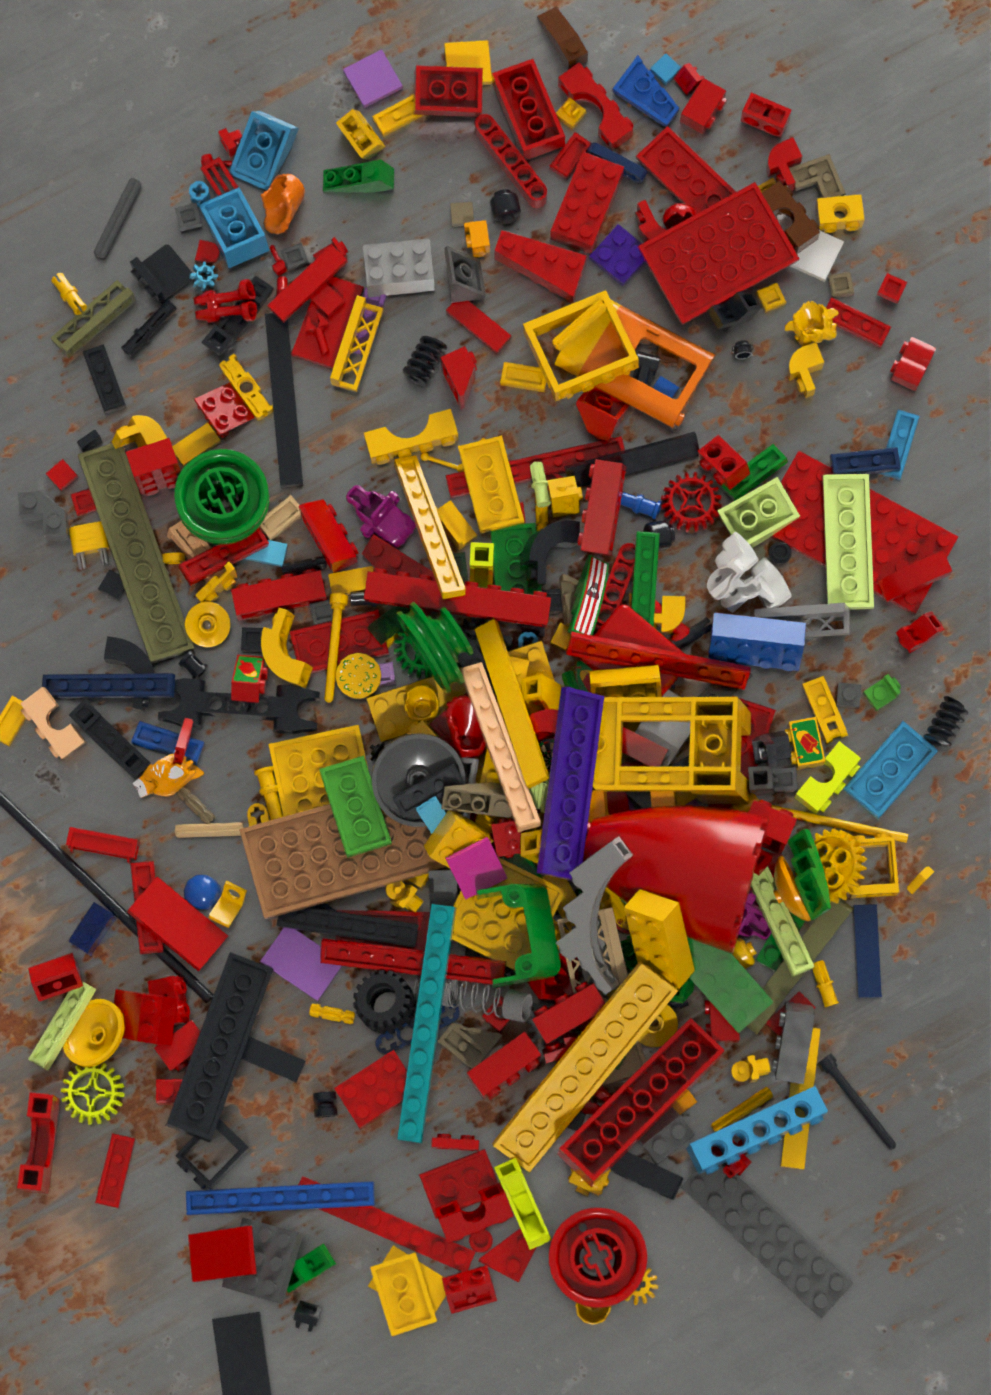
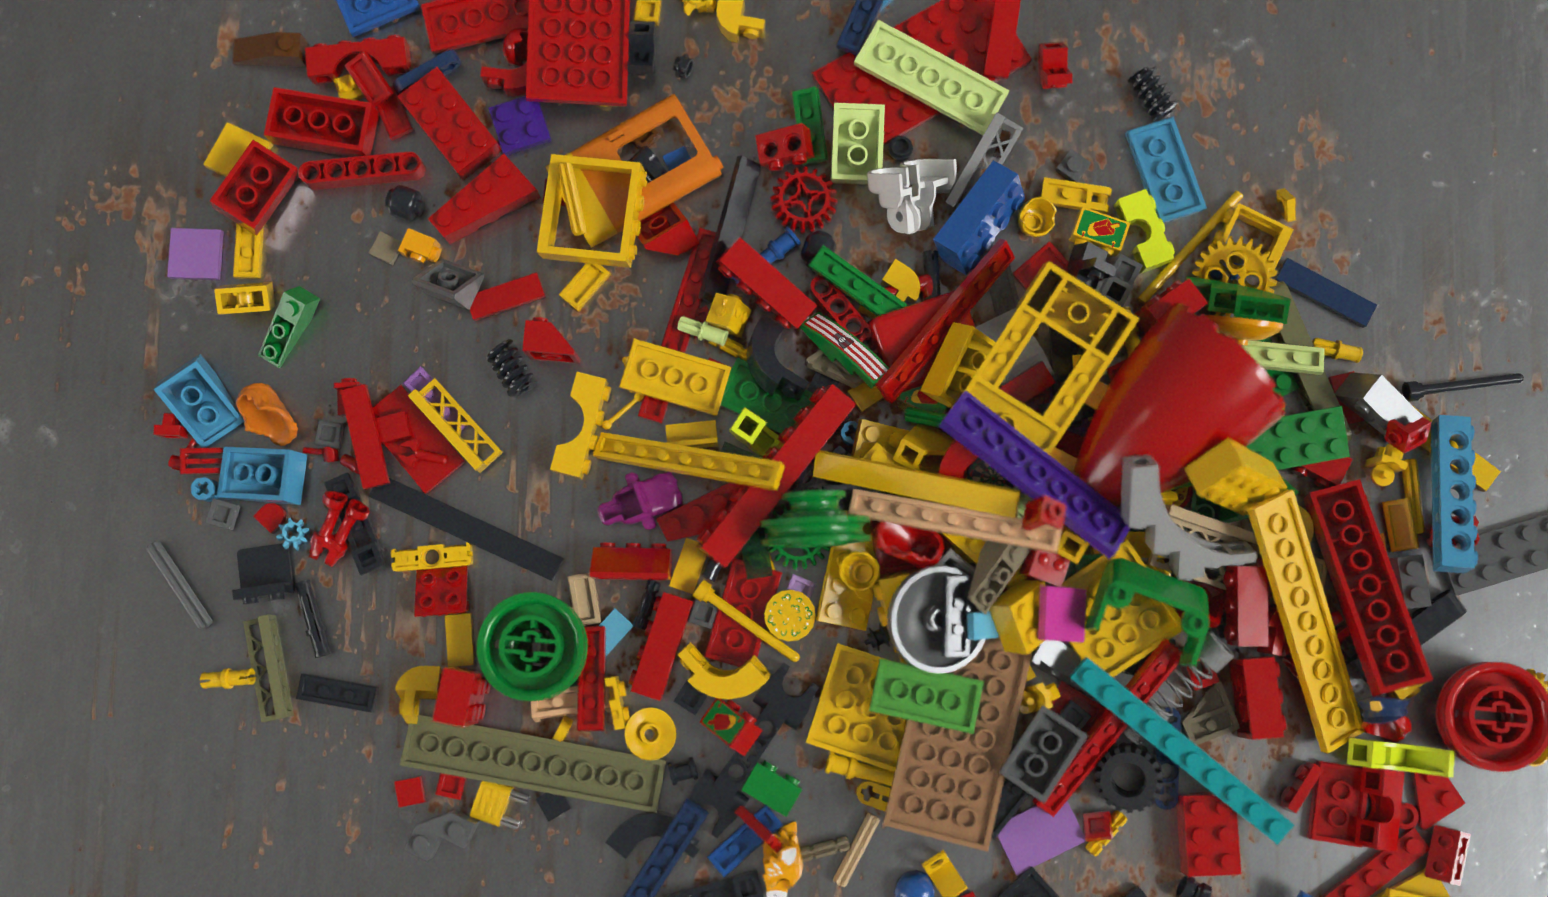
camera: 60 degrees left, 5 degrees up
black tile [77,430,102,453] -> none
light grey brick [363,238,435,297] -> none
bright green bracket [863,674,901,712] -> none
none -> red tile [344,51,394,108]
none -> green brick [741,760,802,817]
none -> dark grey slope [999,705,1088,803]
none -> yellow hair [1018,197,1057,238]
none -> red bracket [1021,495,1066,532]
none -> red tile [1083,811,1113,842]
none -> piece [1358,696,1412,743]
none -> yellow tile [1382,498,1420,552]
none -> red bracket [1384,417,1432,453]

